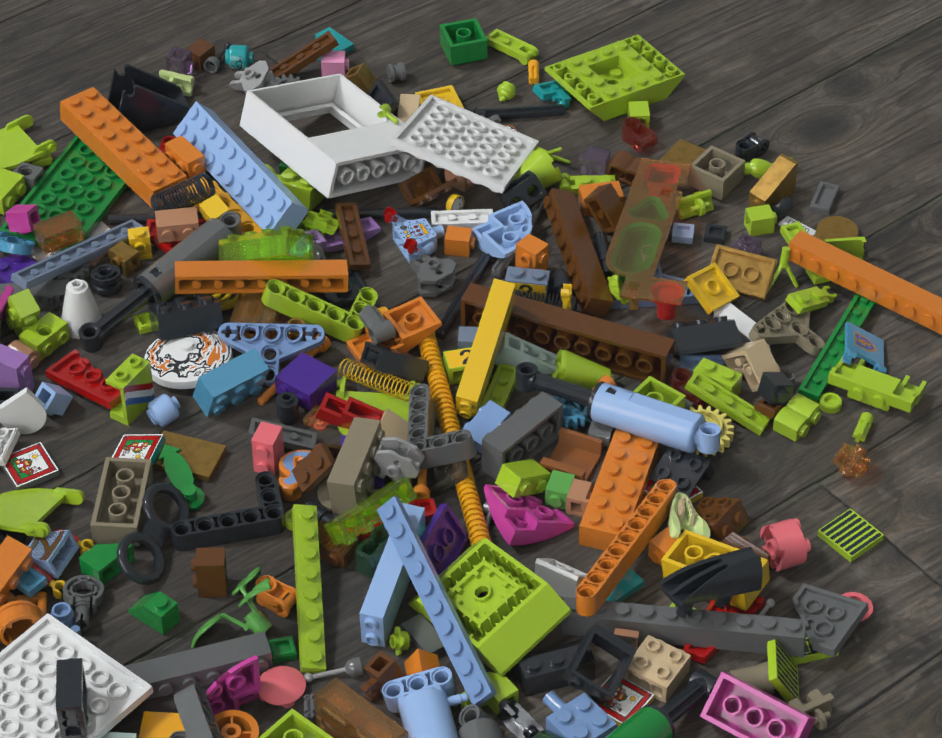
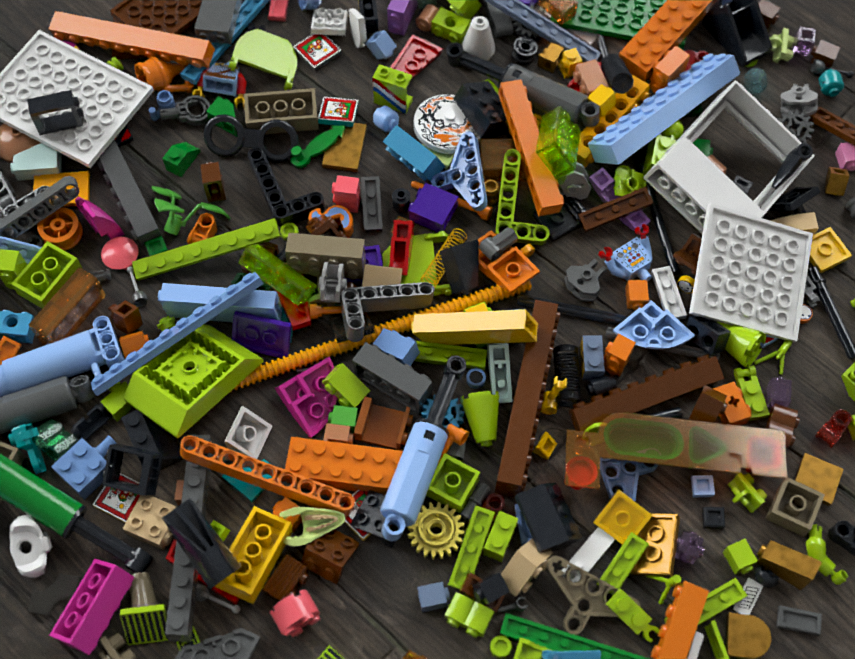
camera: 80 degrees right, 20 degrees up
lime hand [377,104,399,124] -> none
none -> sand blue brick [418,582,450,612]
none -> lime tile [597,532,649,595]
none -> clear light blue head [744,68,768,94]
none -> black piece [772,143,813,190]

